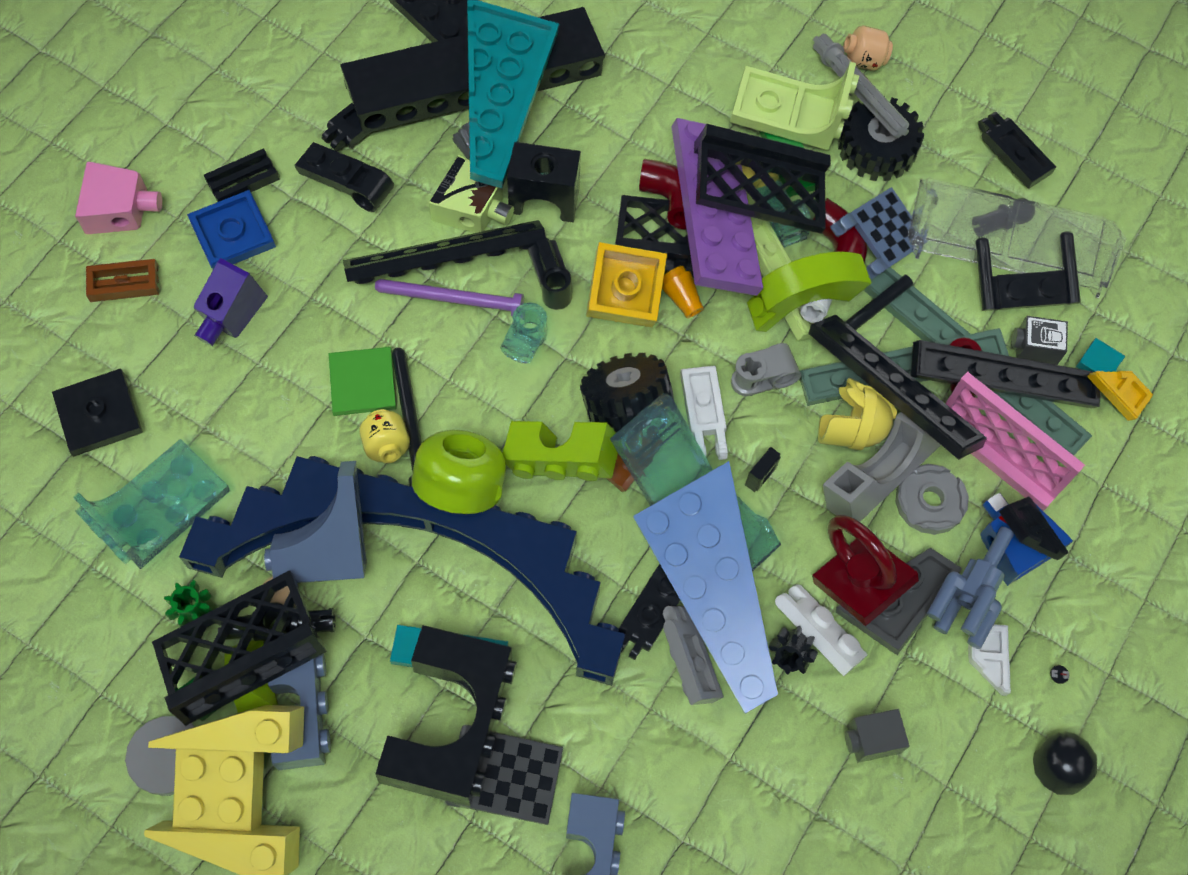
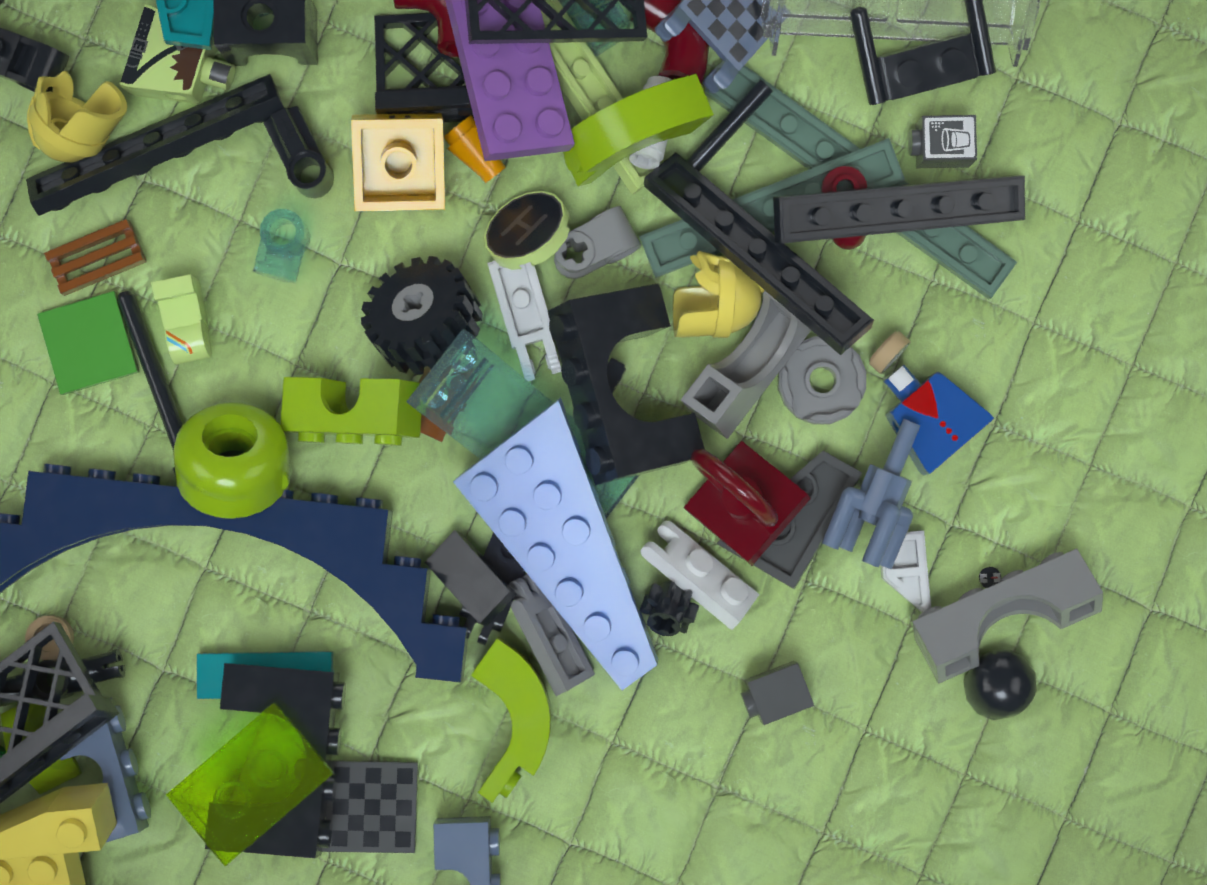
camera: 10 degrees left, 20 degrees up
sand blue arch [264,461,367,583] -> none
light yellow head [359,409,410,463] -> none
medium lavender bar [375,279,524,318] -> none
bright pink fence [945,372,1085,511] -> none
black tile [999,496,1069,560] -> none
teal tile [1076,338,1125,372] -> none
yellow tile [1087,371,1153,421] -> none
none -> light yellow helmet [27,71,127,162]
none -> dark orange tile [44,219,147,296]
none -> yellowish green leg [151,274,212,365]
none -> clear neon green tile [166,703,335,867]
none -> black tile [424,530,517,626]
none -> lime arch [471,637,551,803]
none -> tile [484,191,571,270]
none -> black arch [547,283,705,486]
none -> tan tile [869,331,911,374]
none -> light grey arch [912,549,1103,684]

